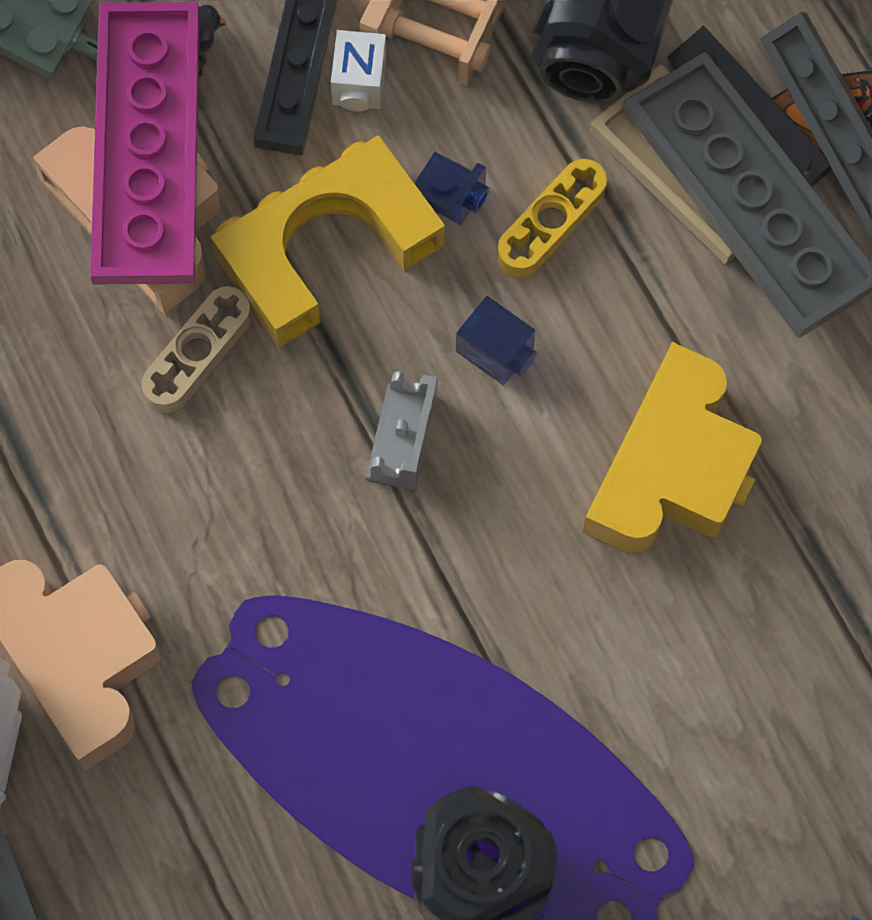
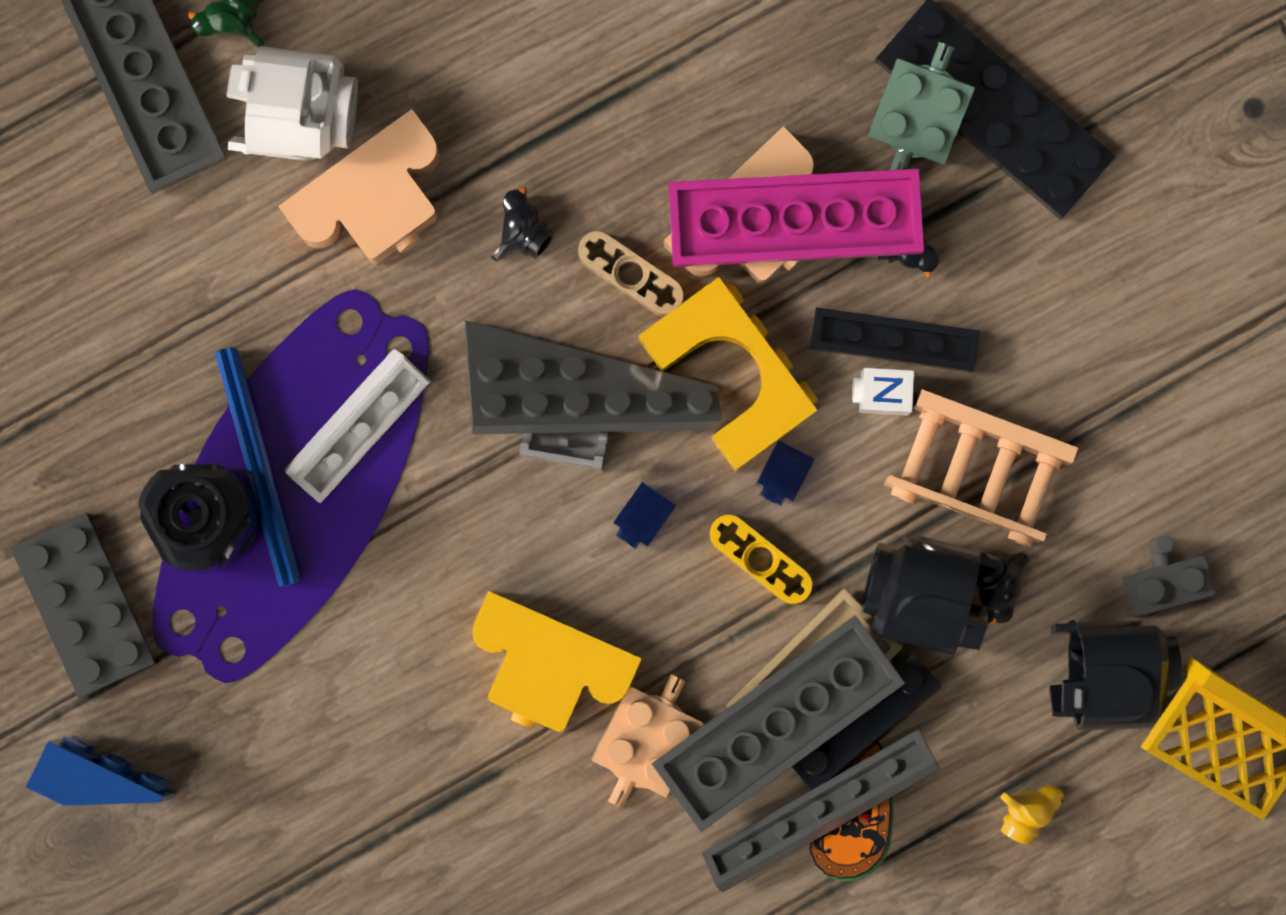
camera: 85 degrees right, 15 degrees up
none -> blue axle [215,347,301,587]
none -> white slope [284,349,431,504]
none -> dark grey wing [464,320,722,434]
none -> black animal [491,187,554,262]
none -> light nougat plate [591,674,703,809]

